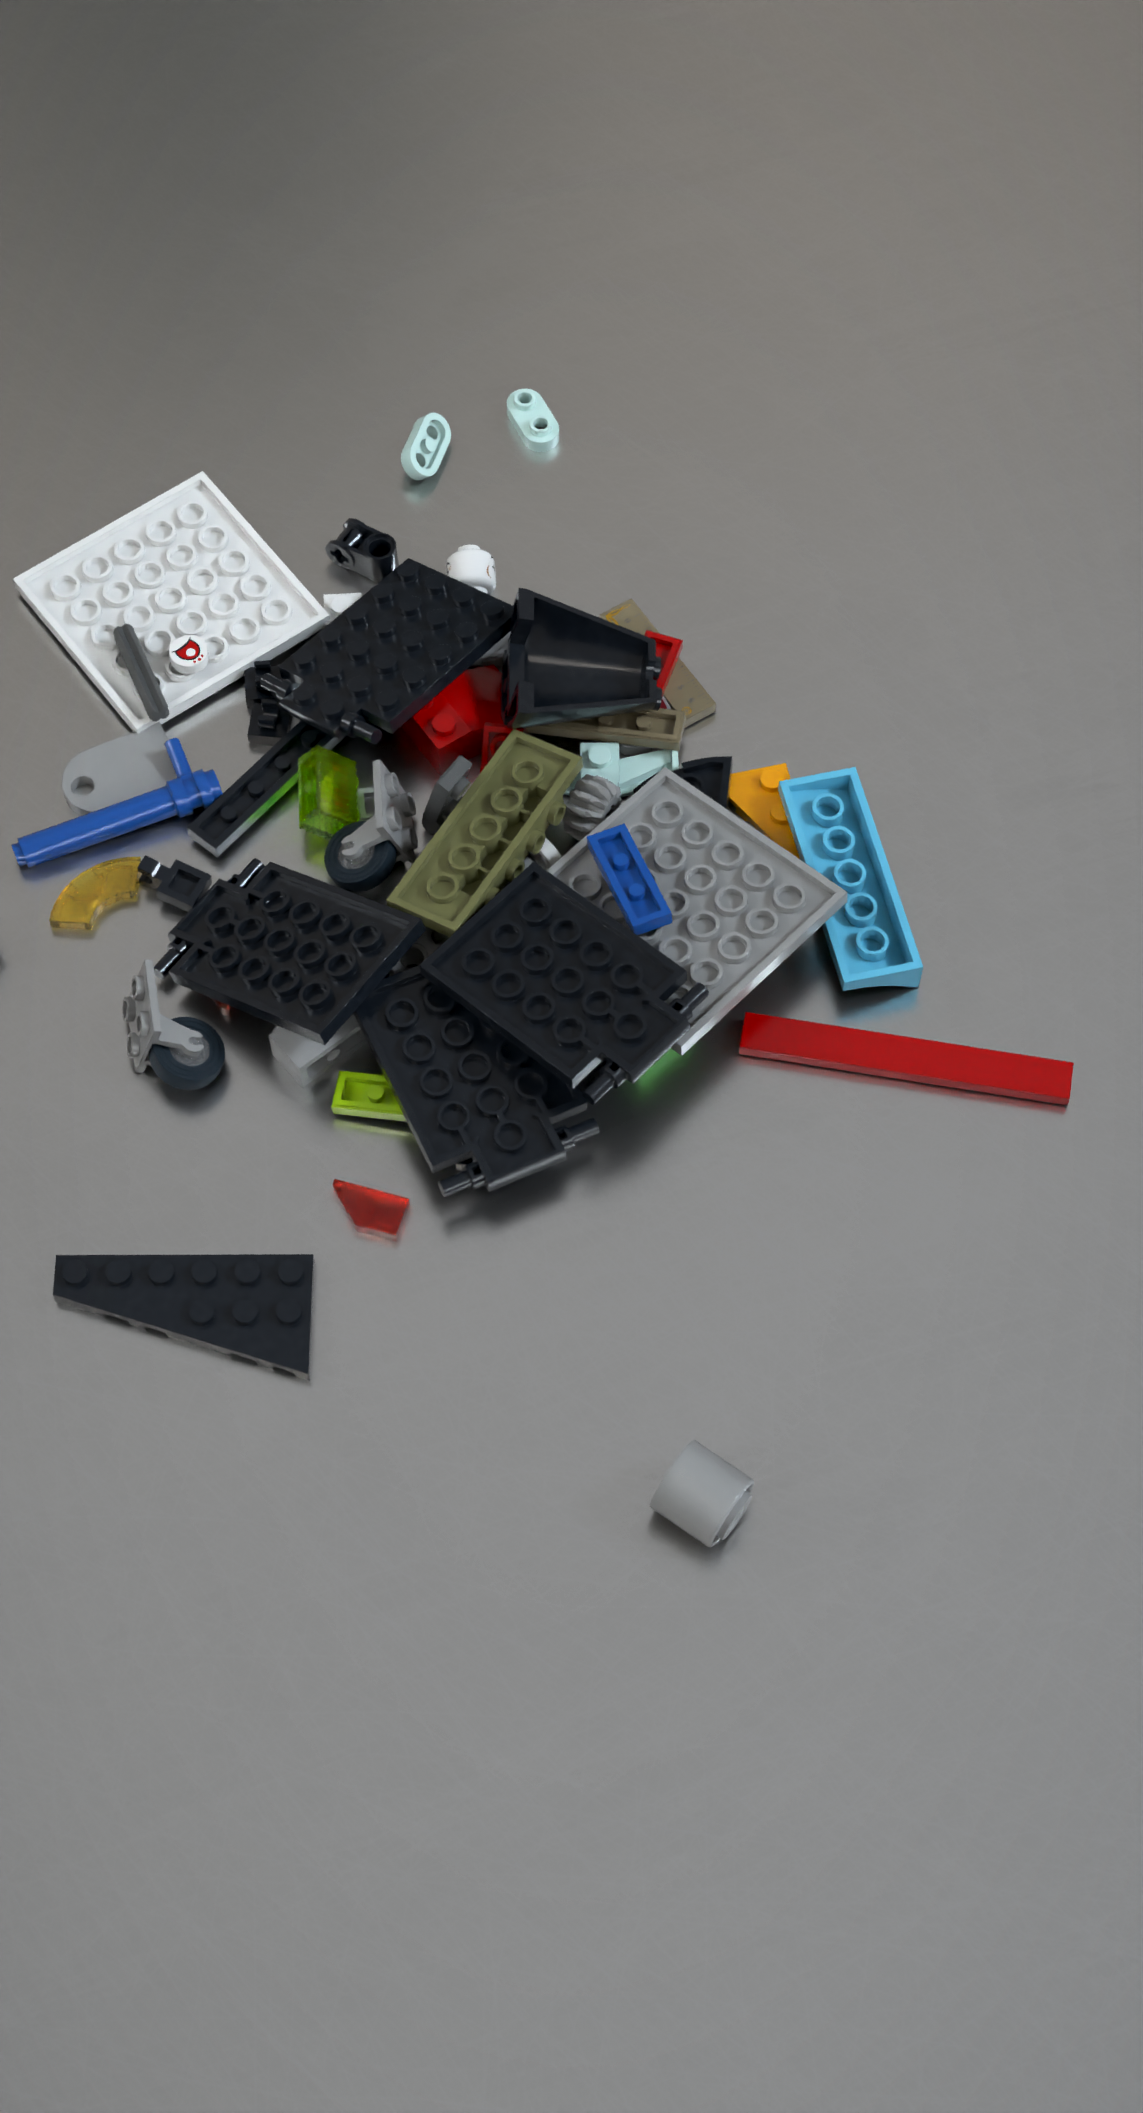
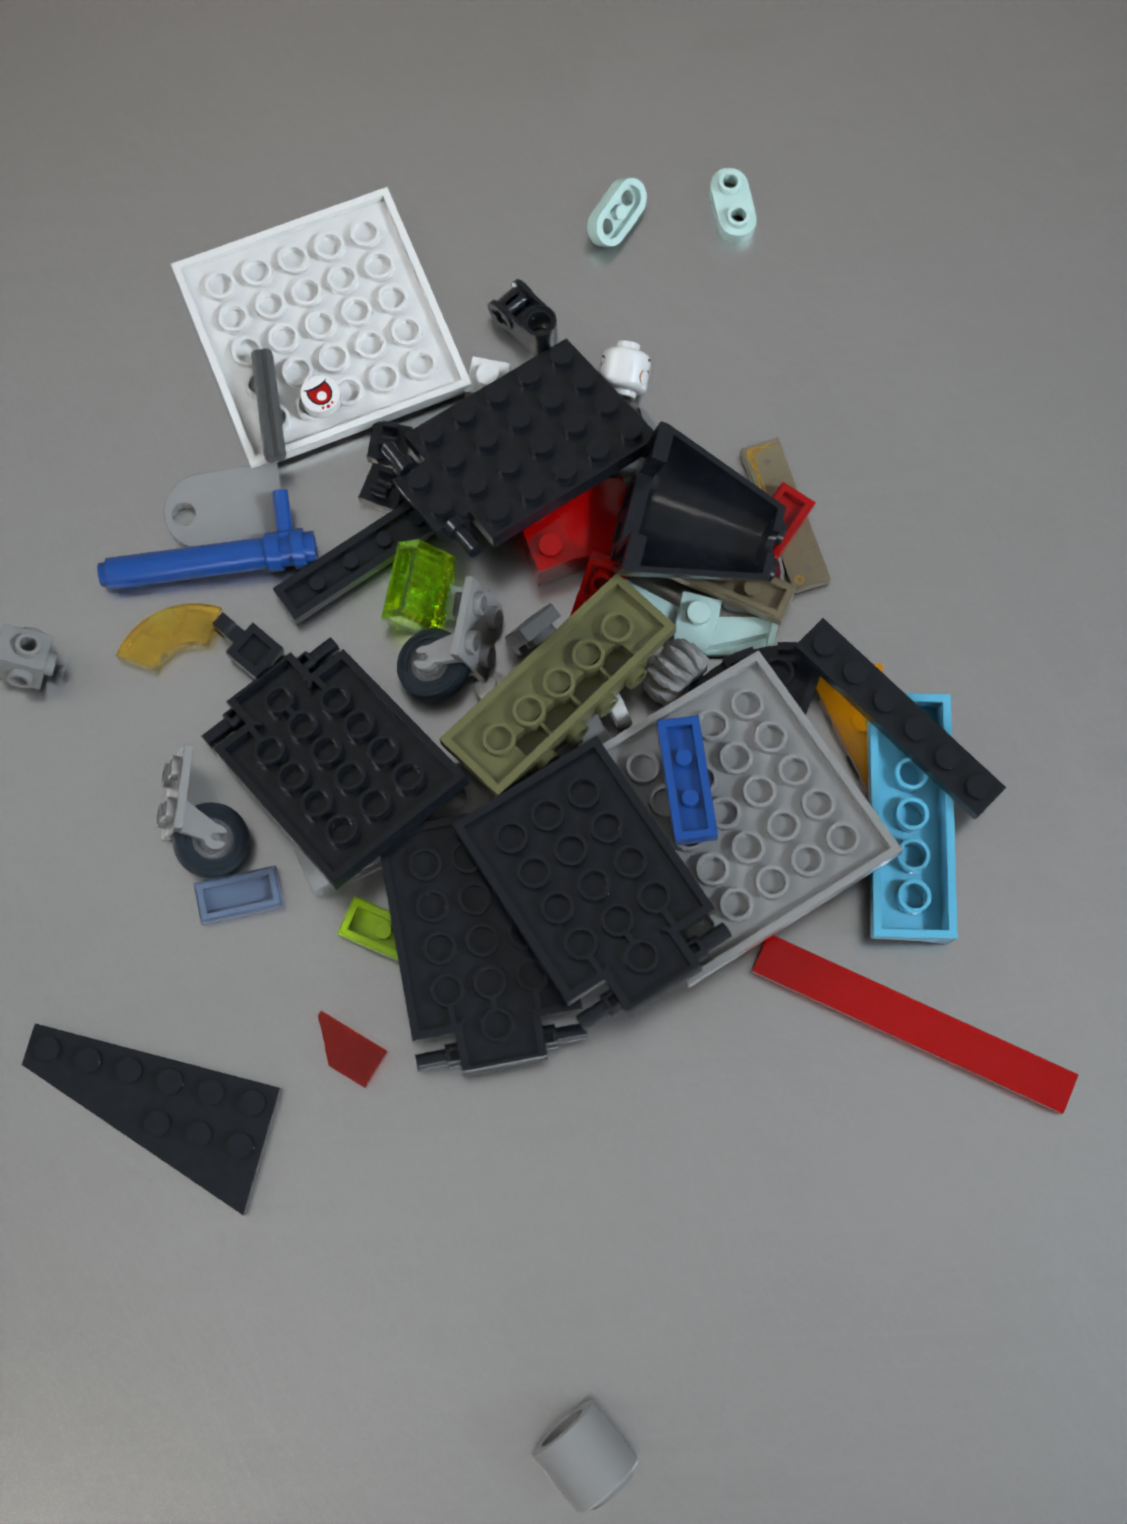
camera: 10 degrees right, 15 degrees up
none -> sand blue tile [193,865,285,926]
none -> black plate [793,618,1006,819]

